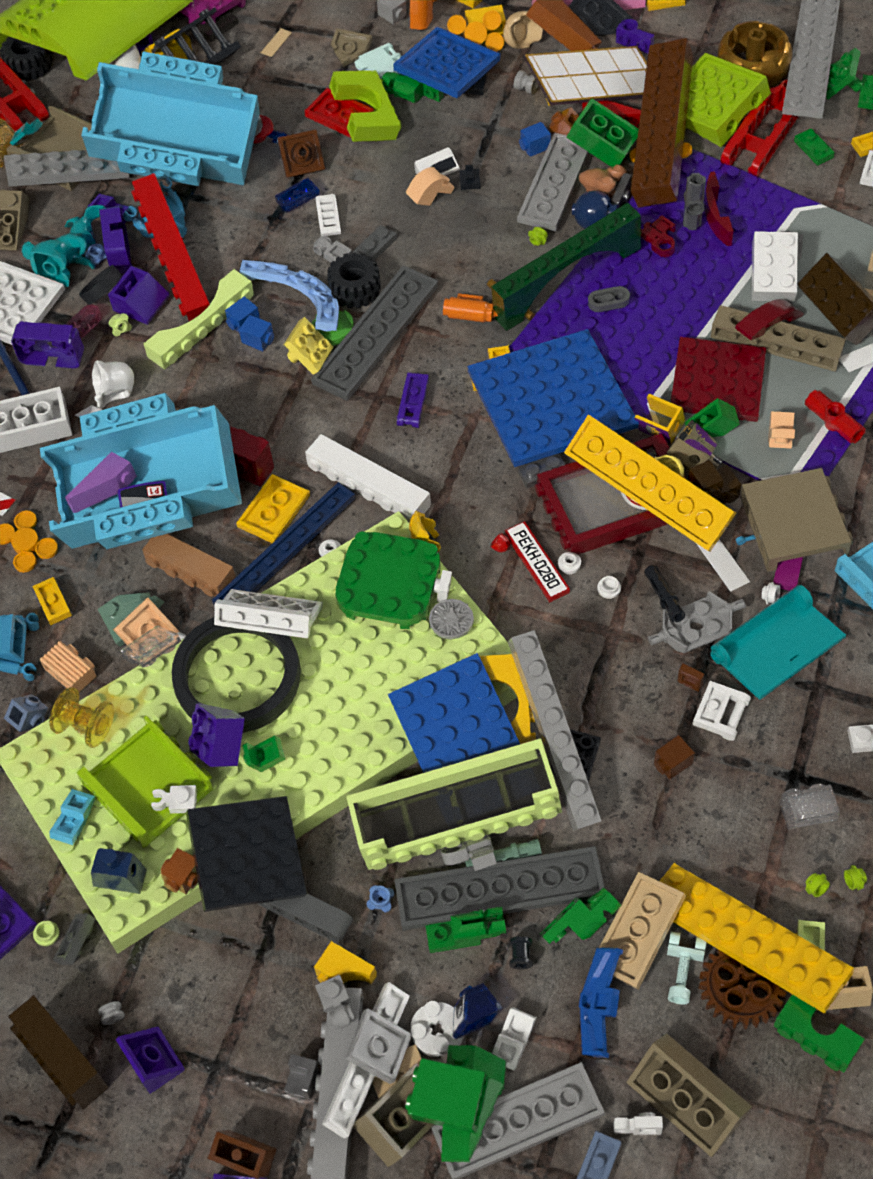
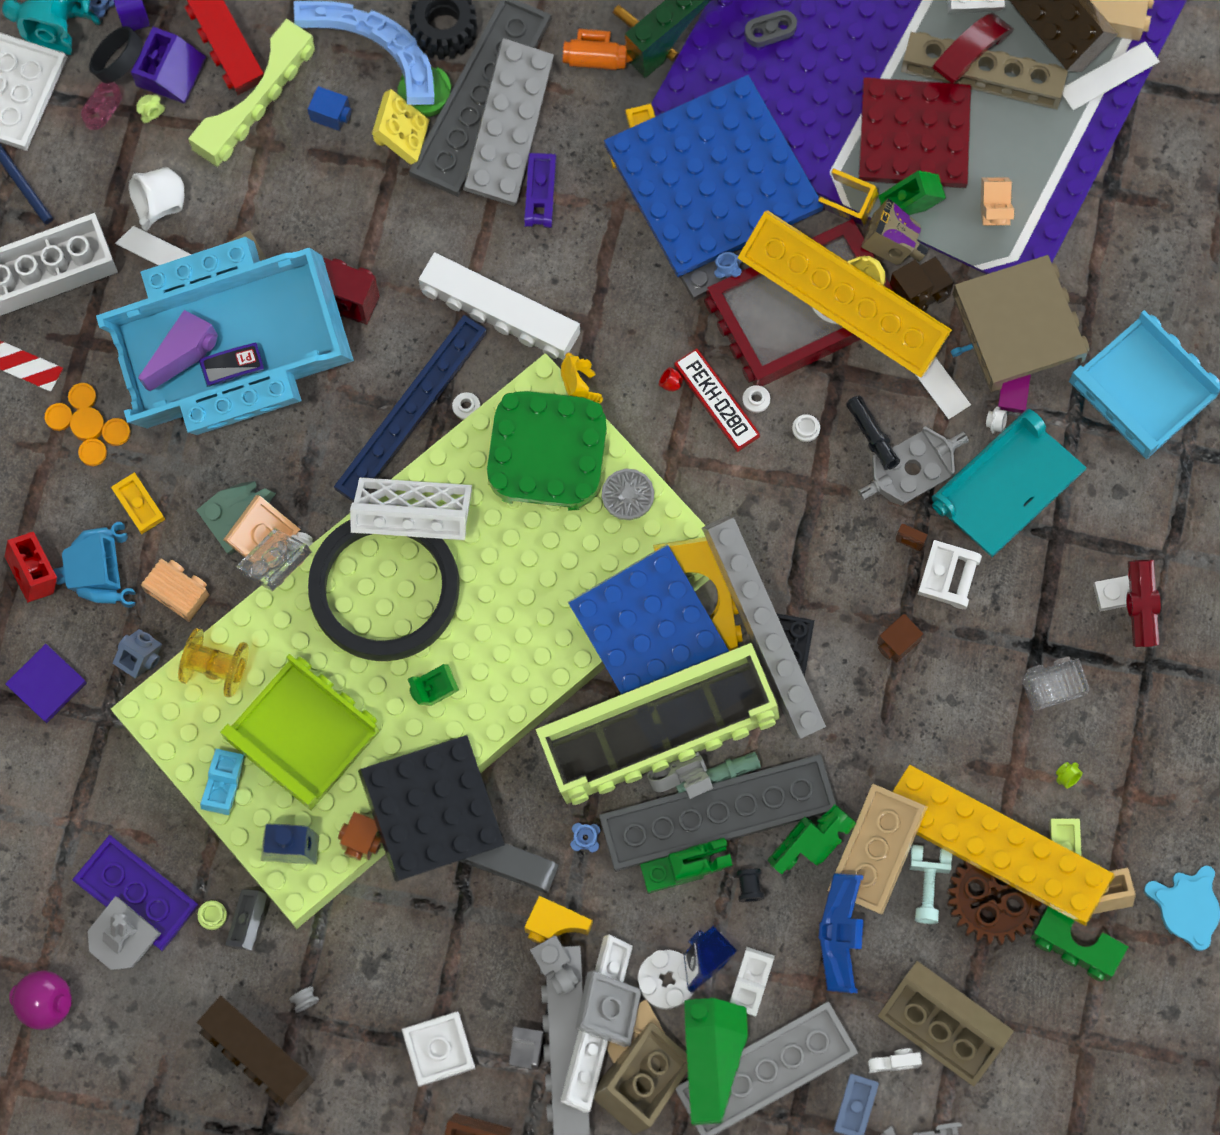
camera: 10 degrees left, 15 degrees up
dark purple axle [11,321,84,368] -> none
dark purple slope [116,1027,185,1094] -> none
medium nougat brick [142,534,236,597] -> none
white plate [151,785,197,813] -> none
dark purple slope [188,703,245,767] -> none
blue brick [225,296,260,332] -> none
yellow tile [236,474,310,543] -> none
green brick [406,1058,489,1134] -> none
white plate [434,570,452,602] -> none
red piece [805,390,865,444] -> none
lime plate [844,865,867,890] -> none
none -> white plate [402,1011,475,1087]
none -> light grey plate [463,38,554,206]
none -> medium blue plate [714,252,742,278]

